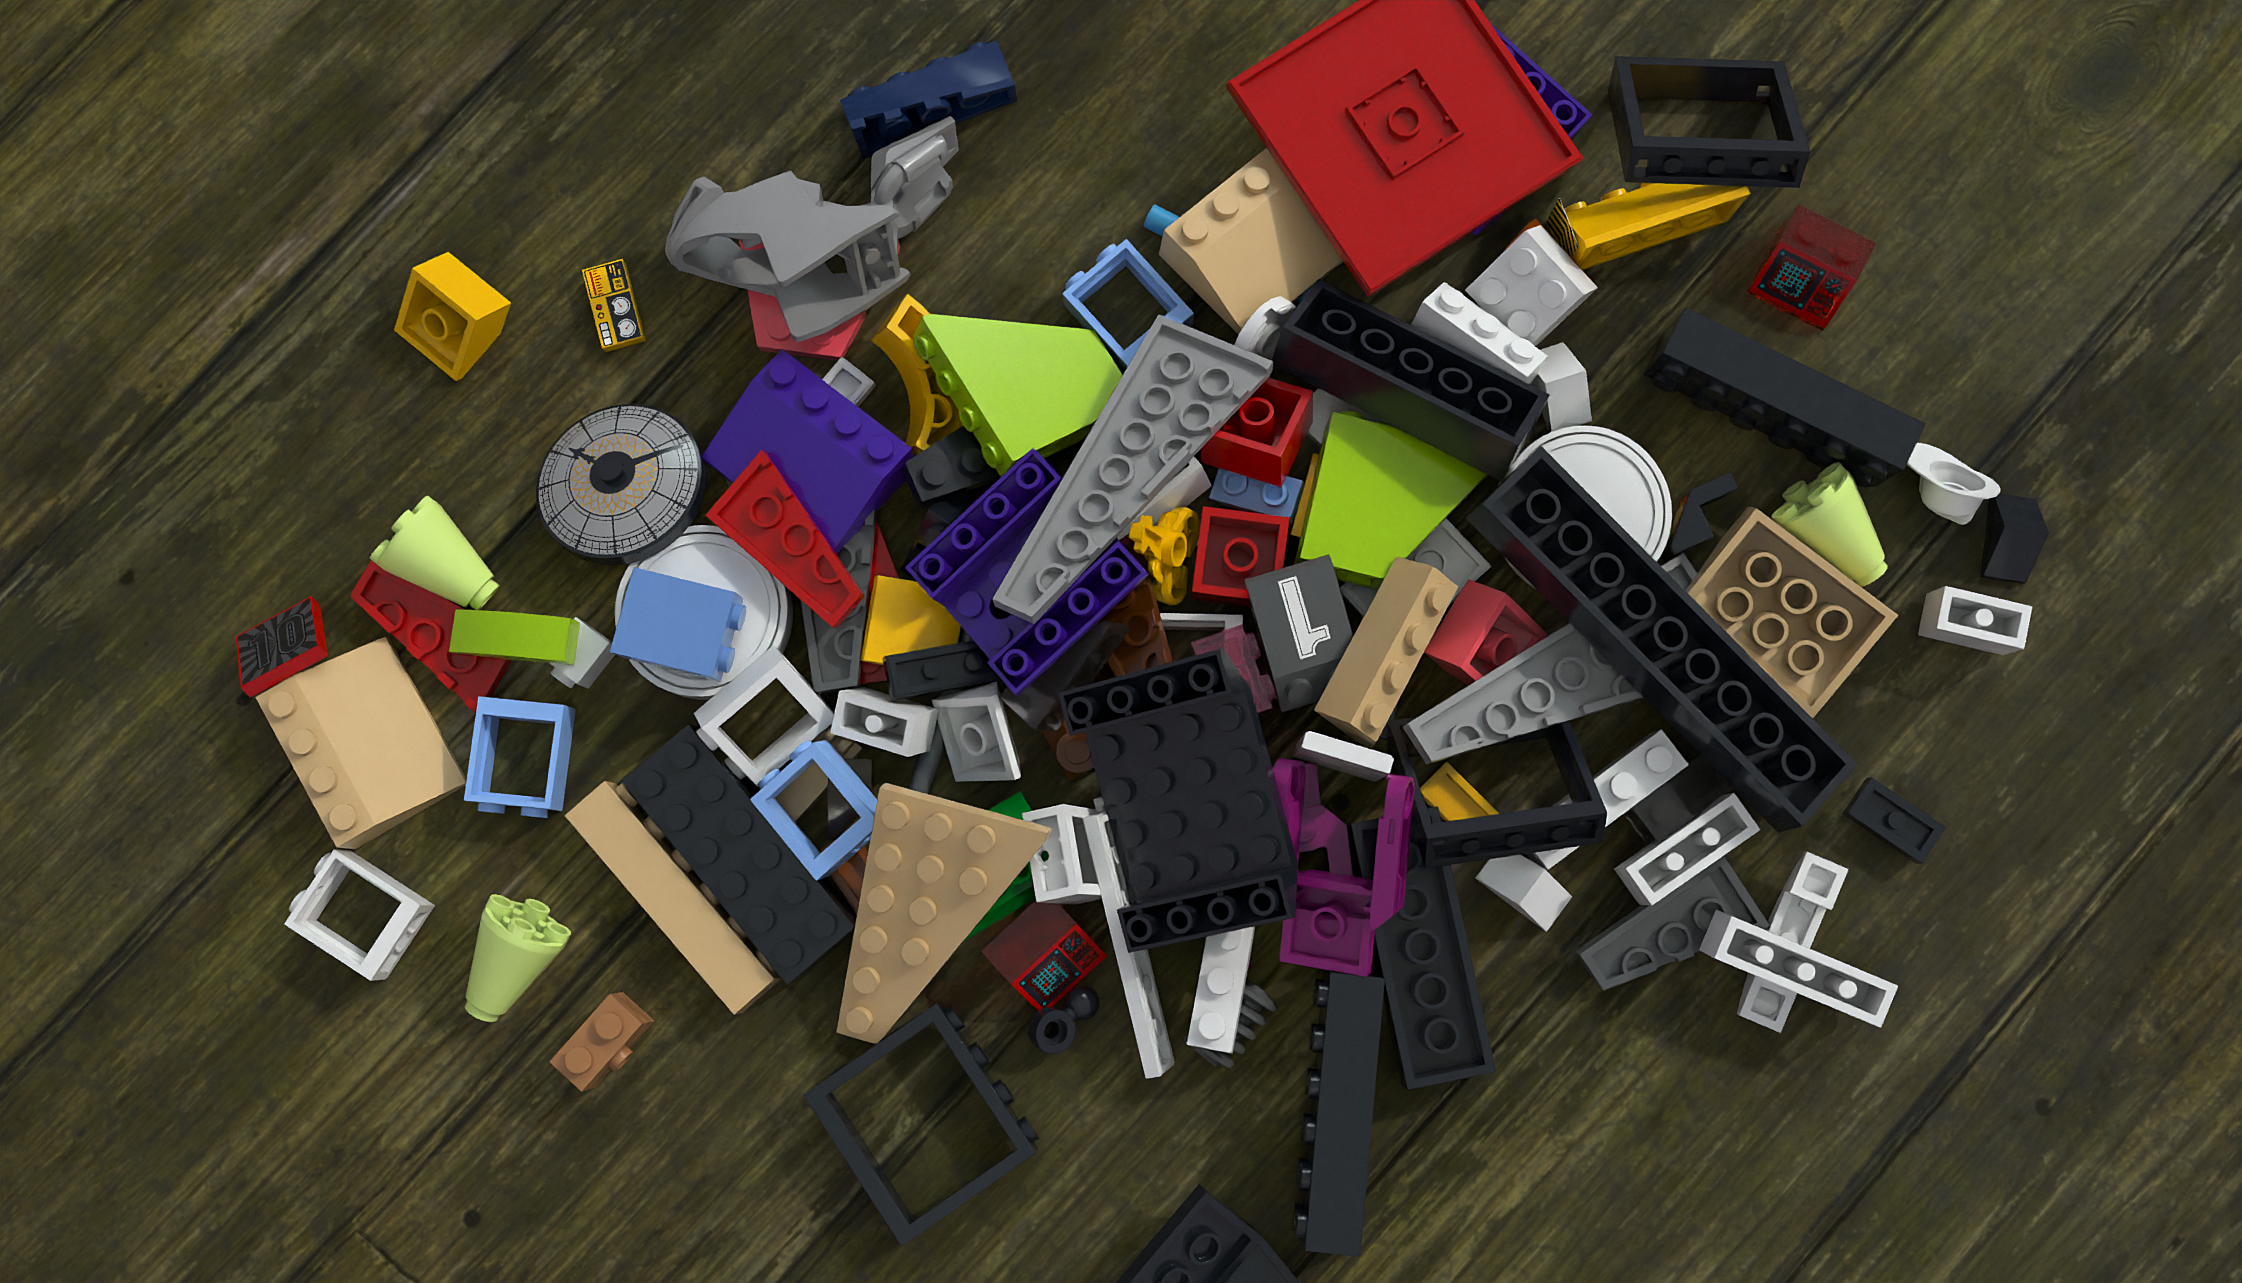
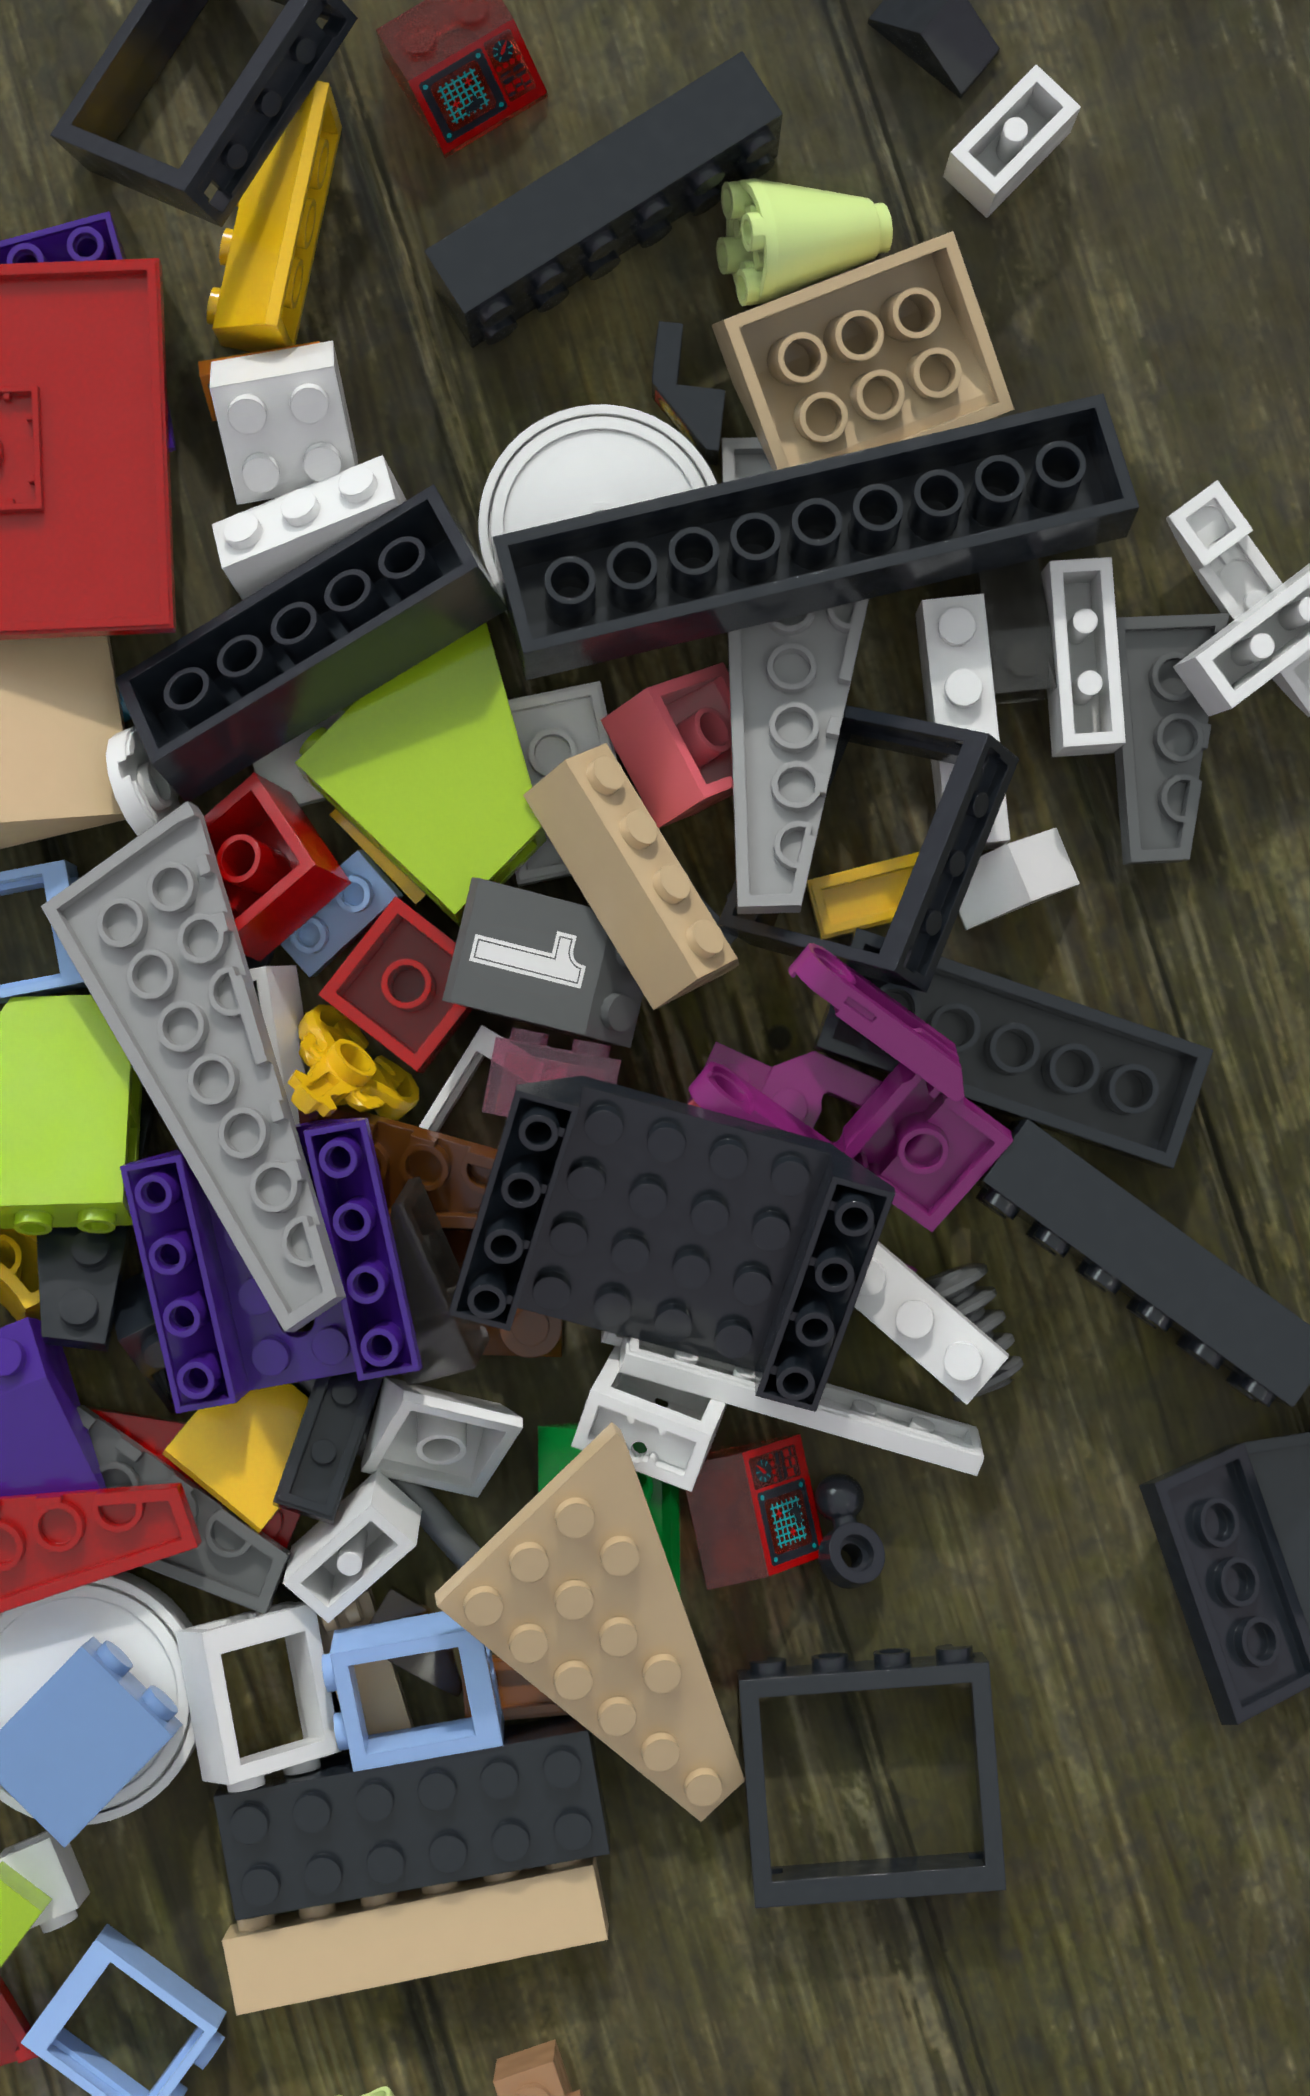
camera: 70 degrees left, 5 degrees up
white tile [1293,731,1394,782] -> none
white slope [1532,342,1592,433] -> none
sticker [1547,198,1579,258] -> none
black plate [1843,777,1946,864] -> none
white piece [1907,443,2001,525] -> none

